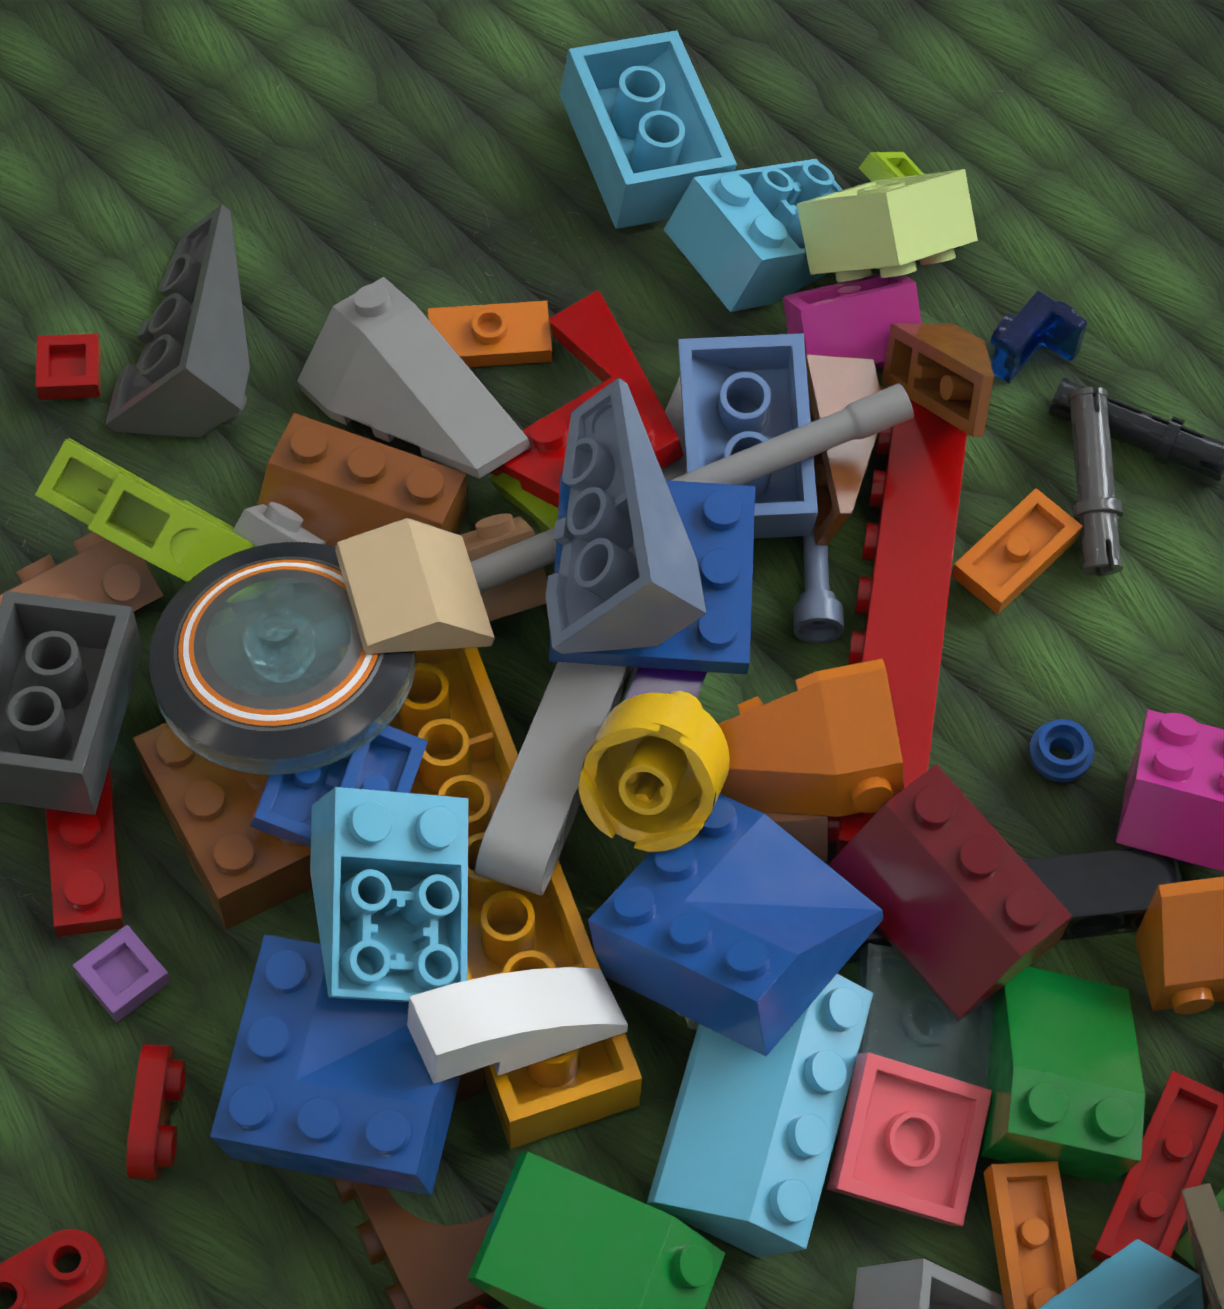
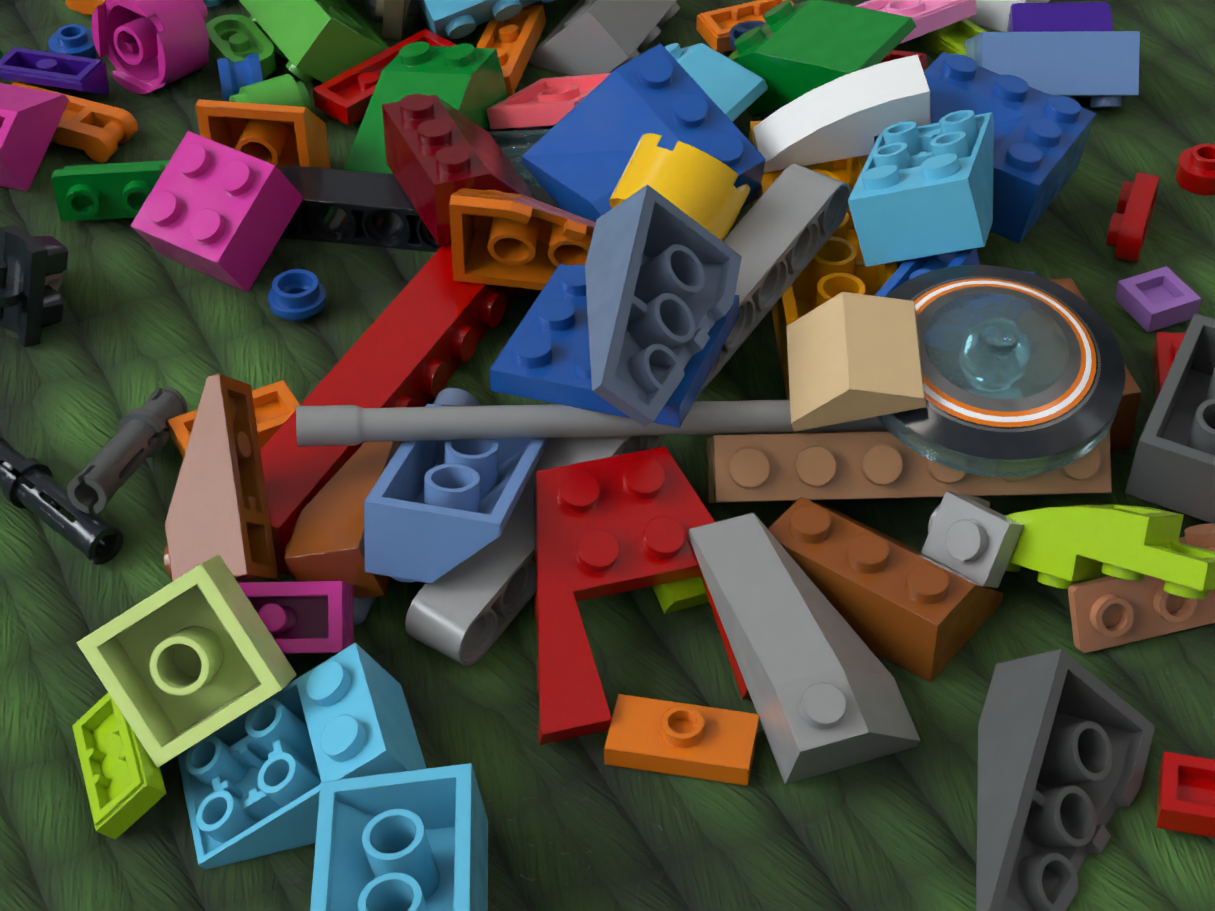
camera: 160 degrees left, 20 degrees down
clear blue bracket [990,290,1087,384] -> none

